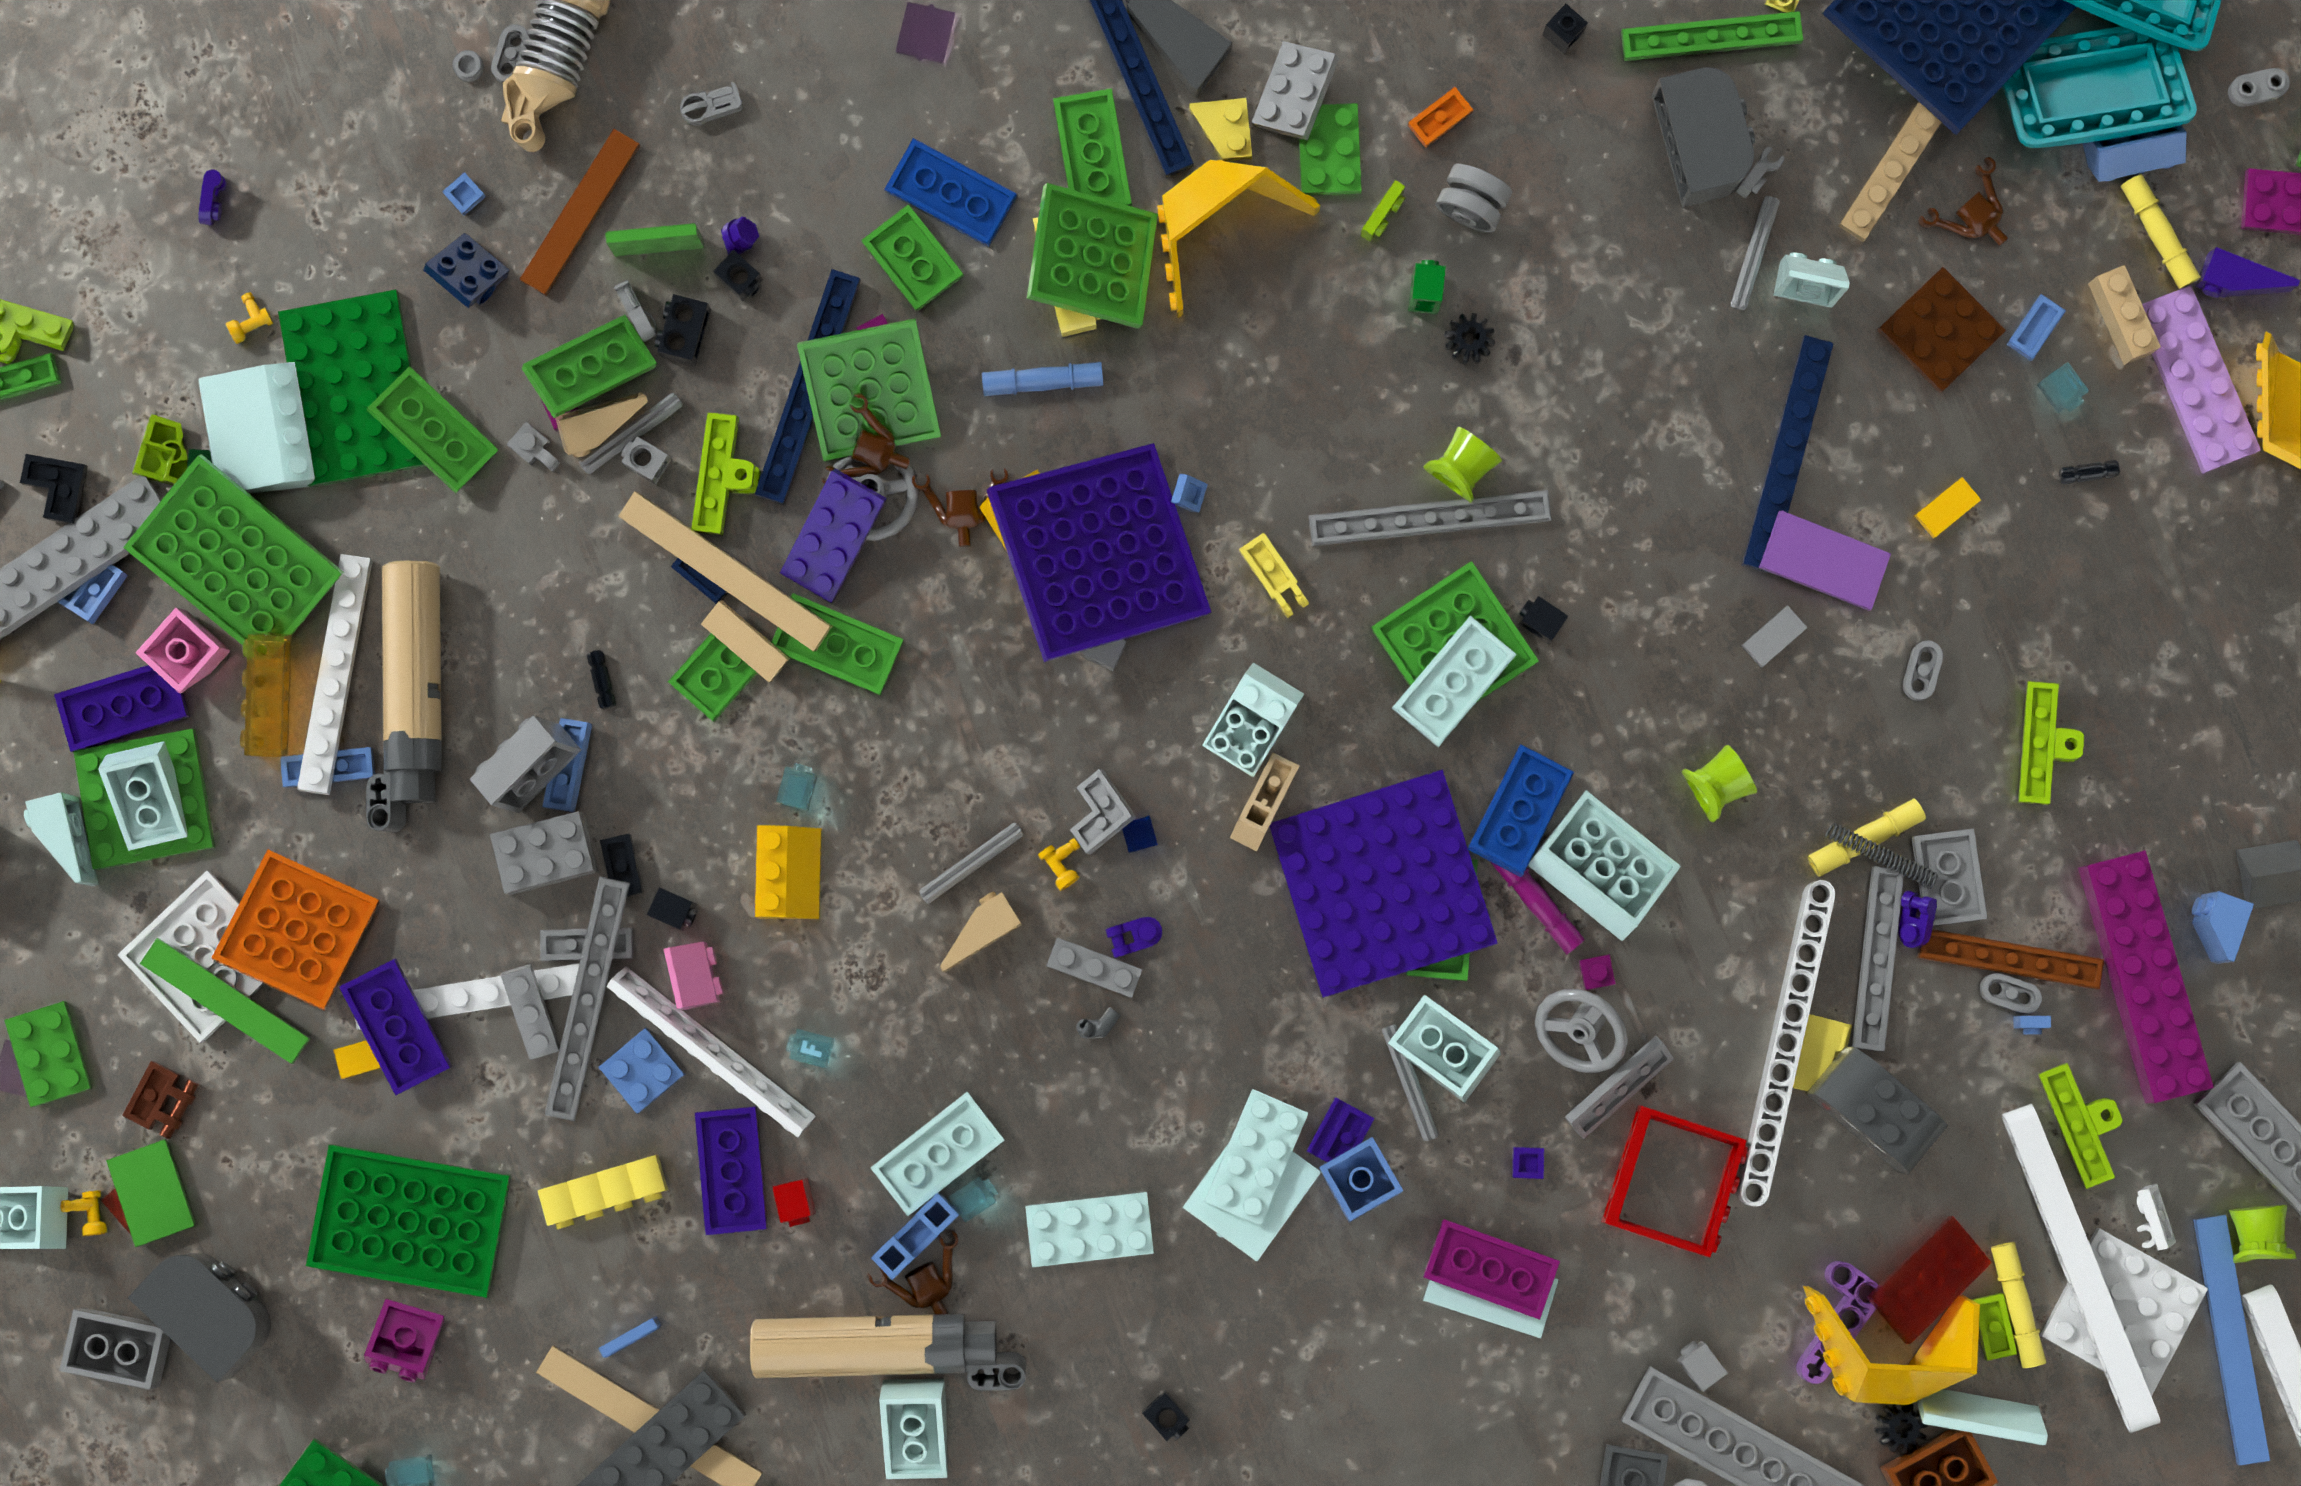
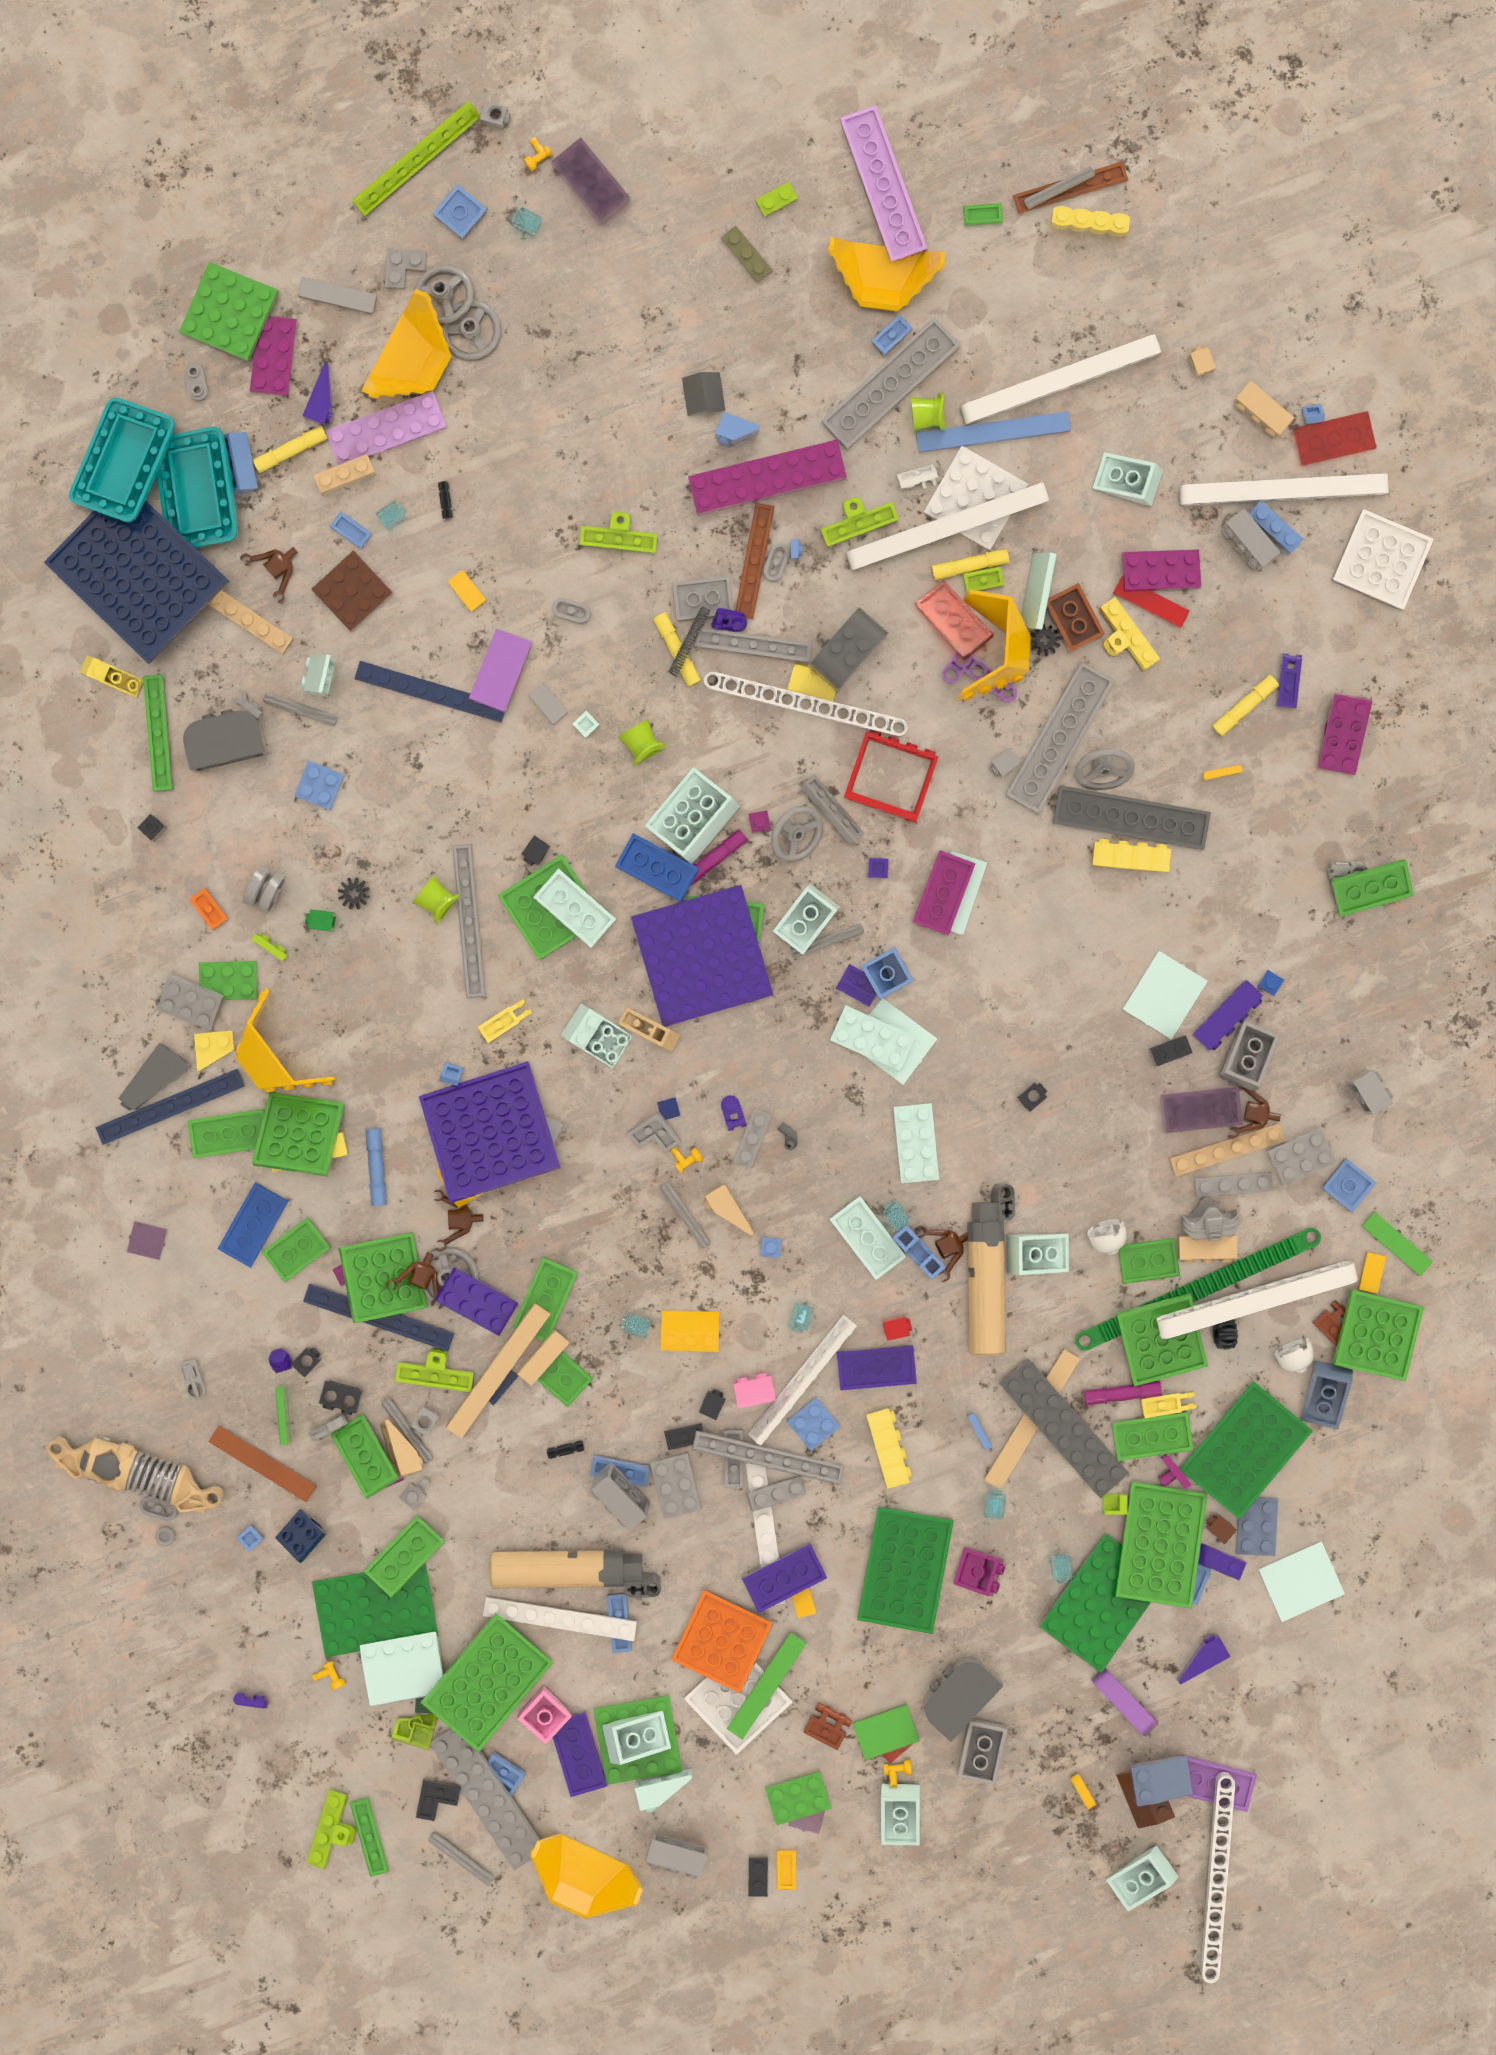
camera: 90 degrees left, 5 degrees up
clear yellow brick [240,632,292,758] -> none
none -> medium blue plate [295,761,344,810]
none -> light aqua plate [573,711,599,738]
none -> medium blue plate [760,1237,781,1258]
none -> clear light blue brick [983,1490,1006,1519]

